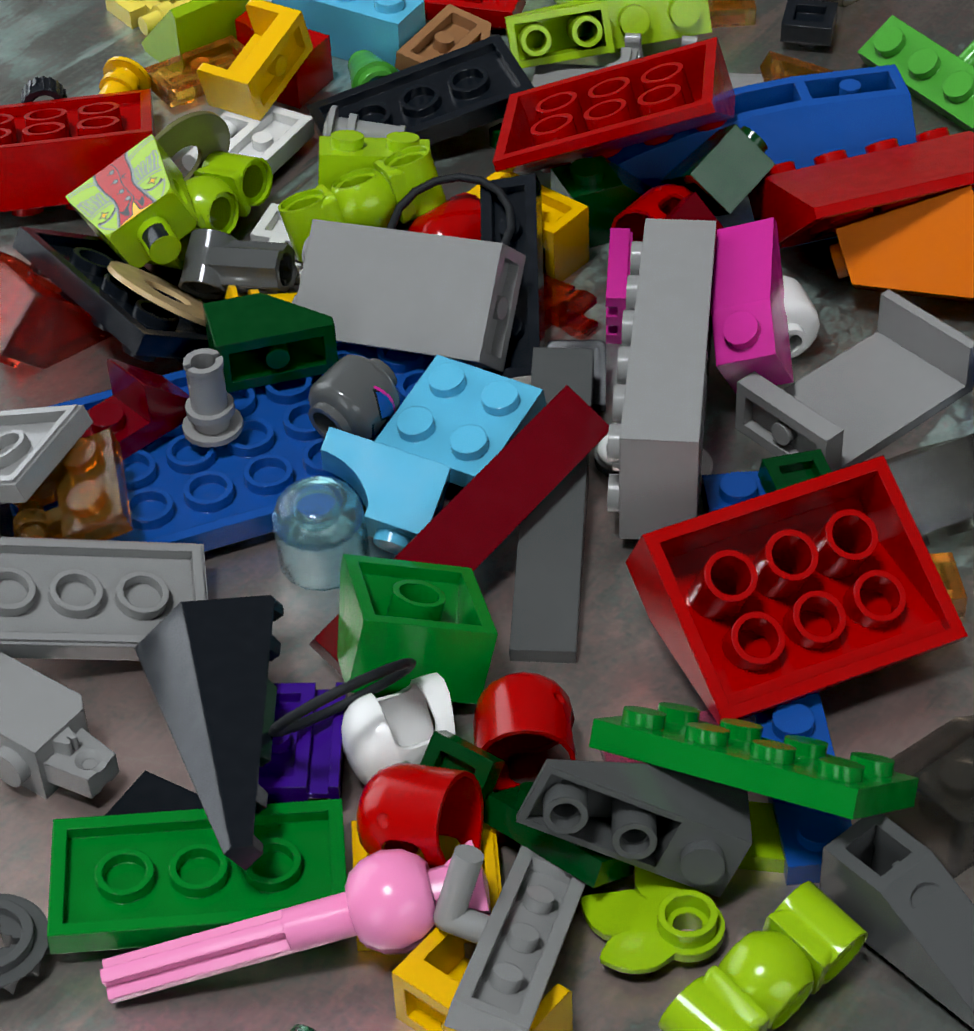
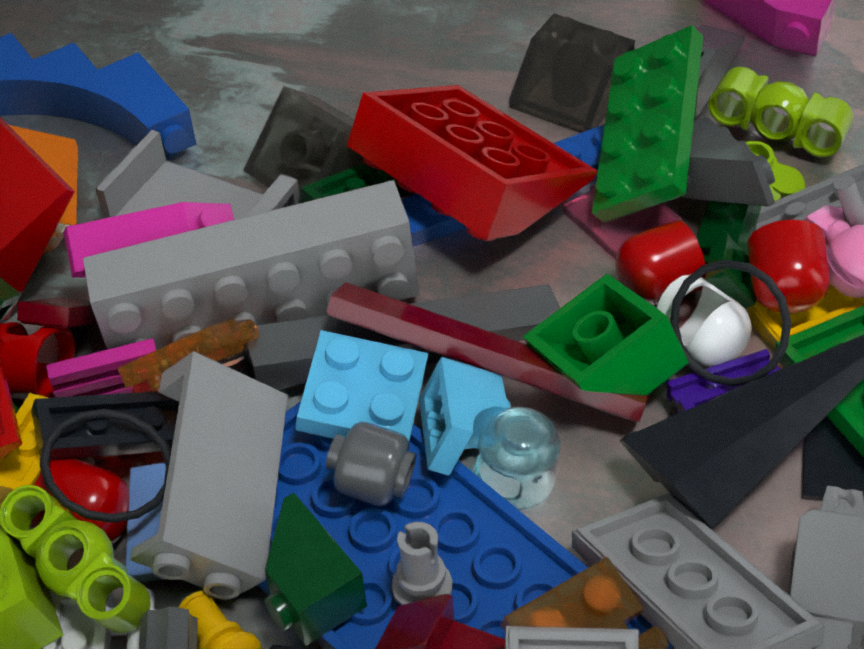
camera: 110 degrees left, 5 degrees up
none -> clear orange plate [118,318,259,391]

